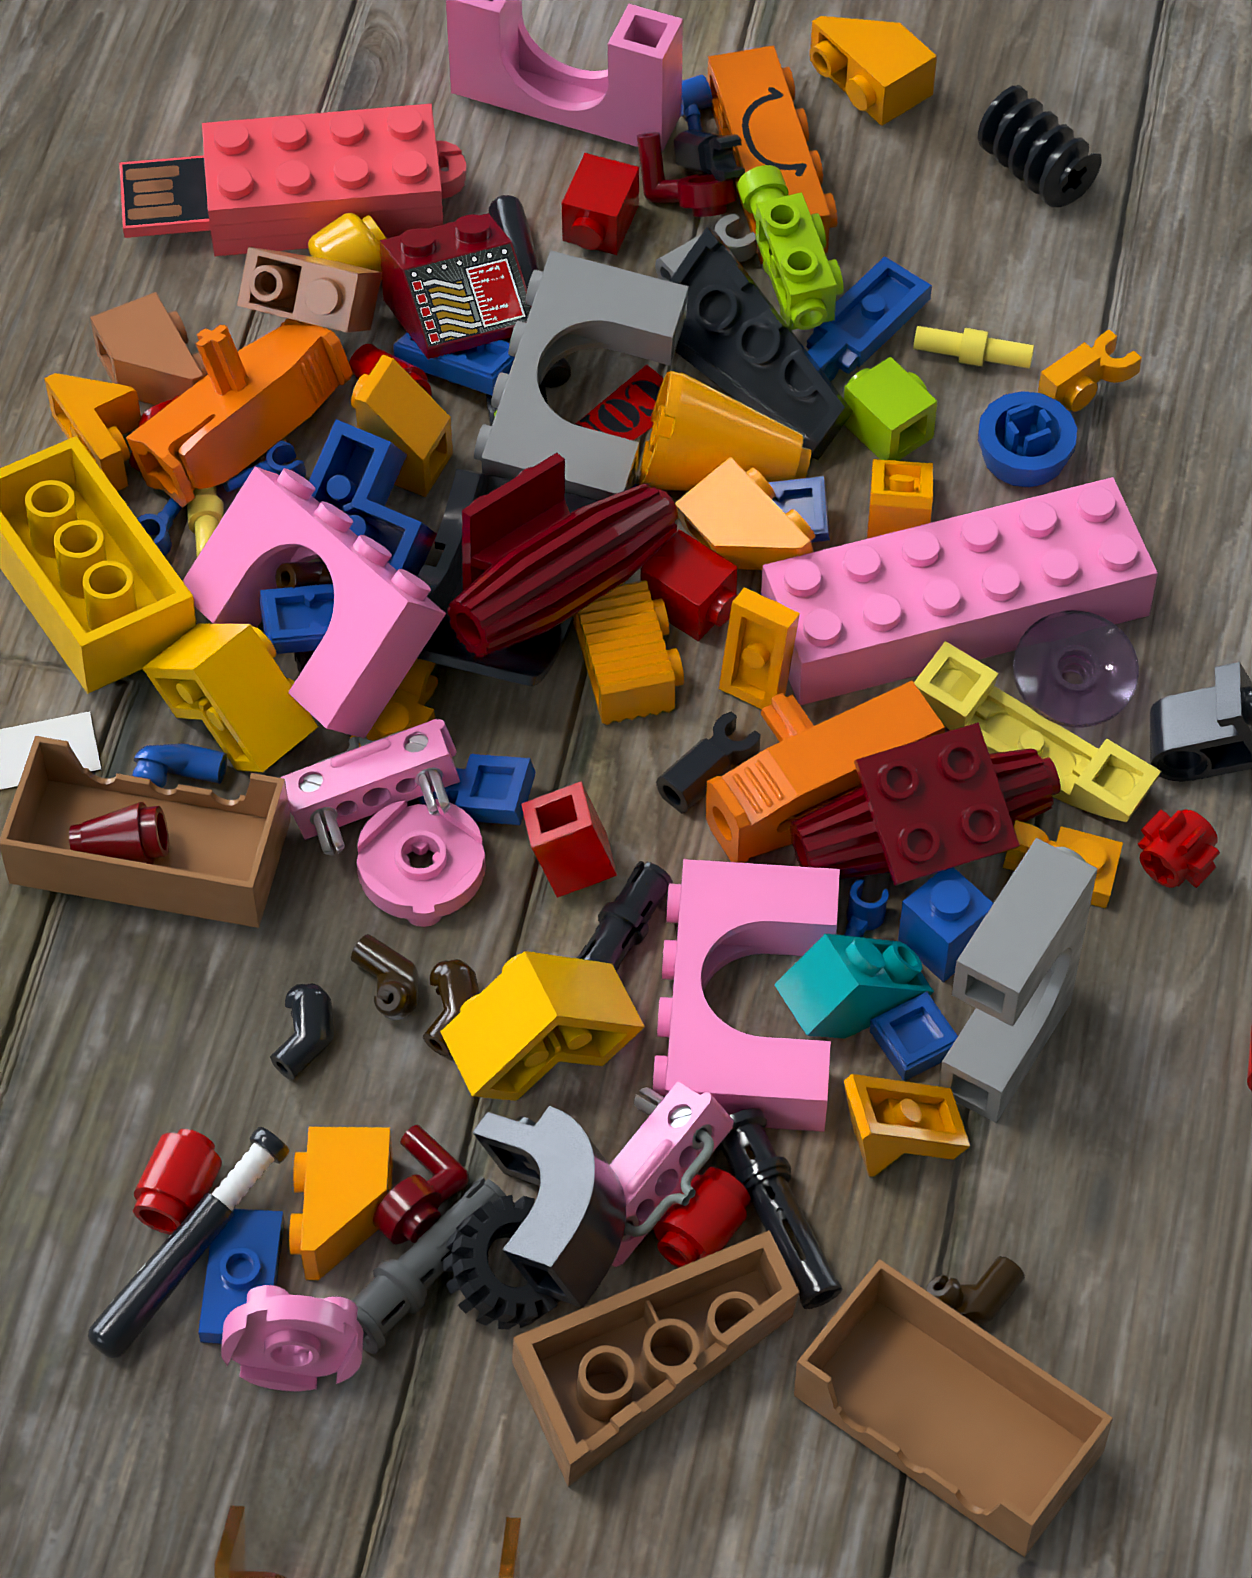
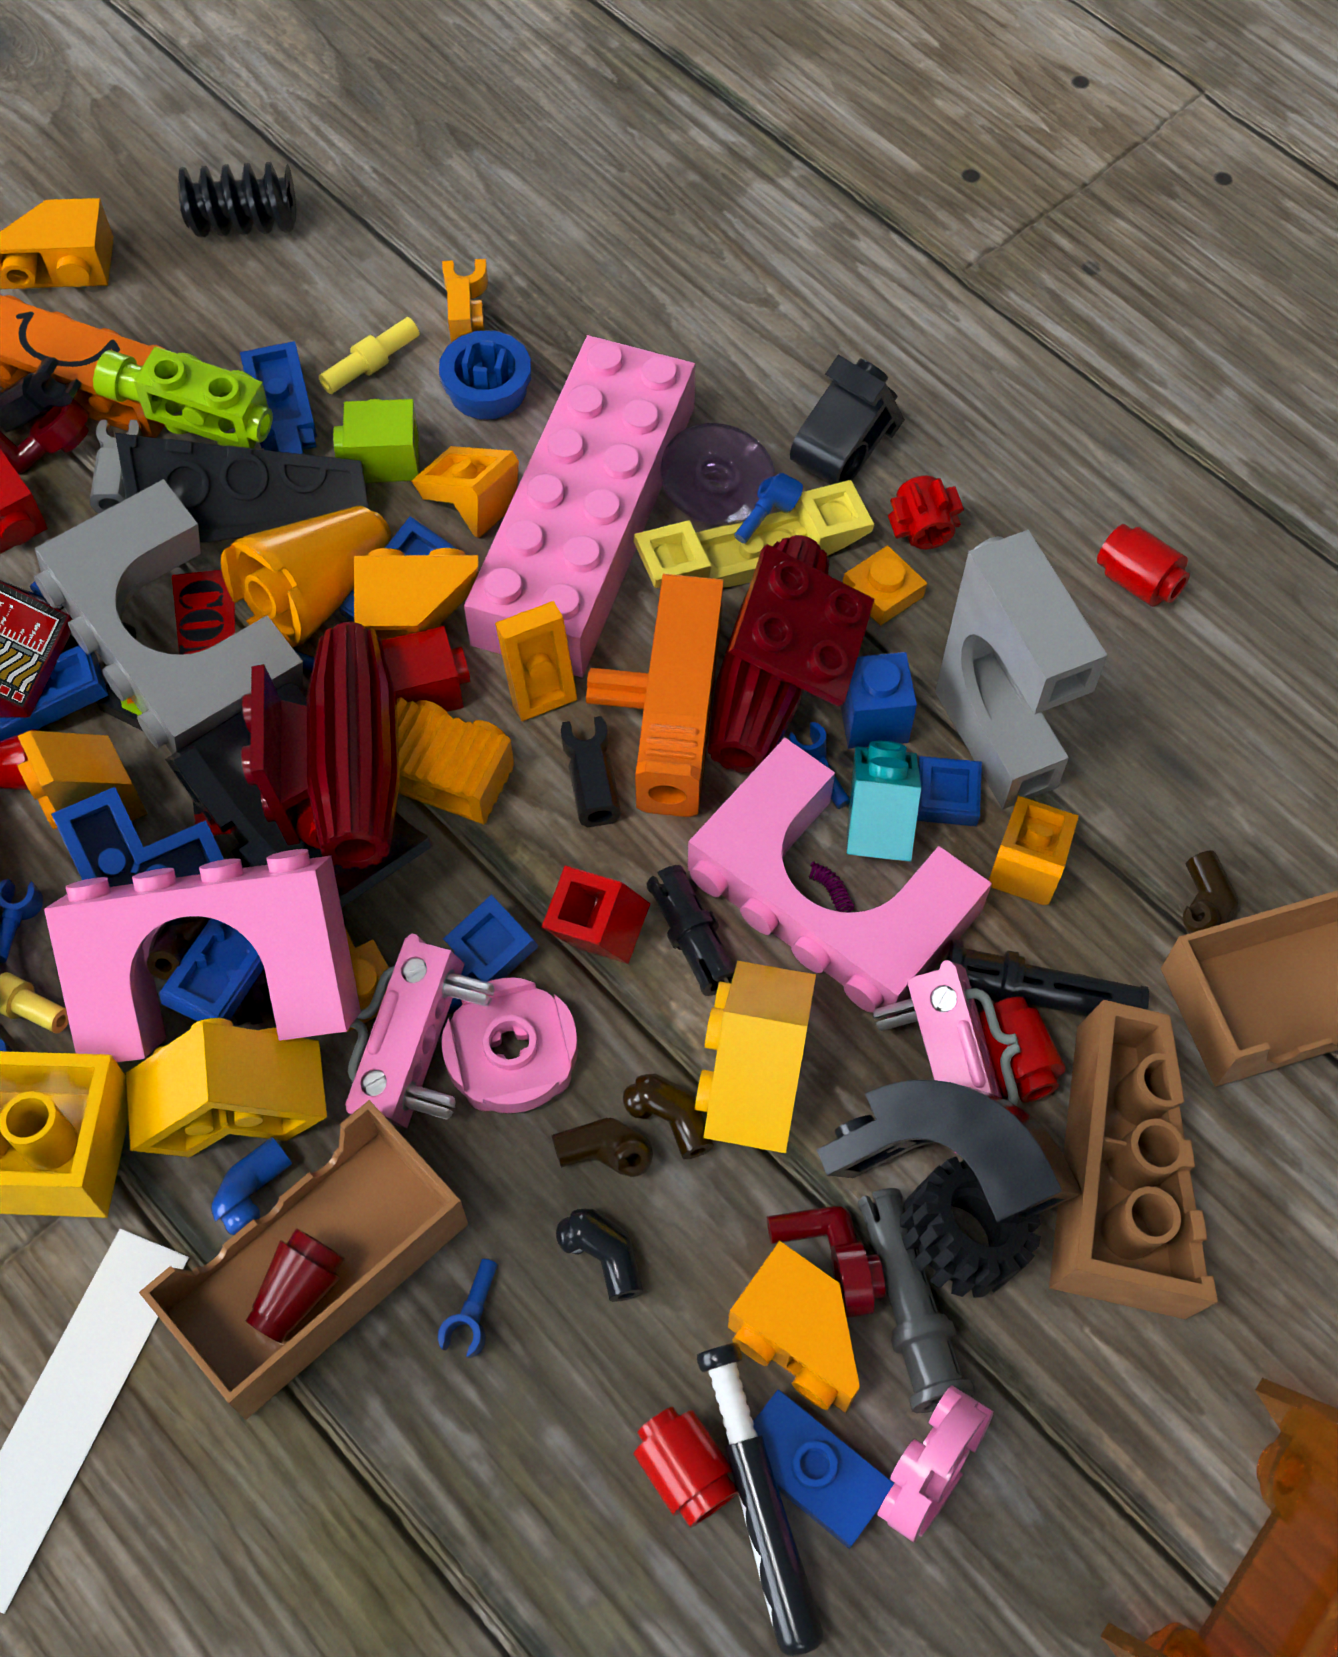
camera: 55 degrees left, 5 degrees up
none -> blue hand [438,1259,498,1358]
none -> blue hand [734,473,803,544]
none -> magenta leg [809,861,854,913]

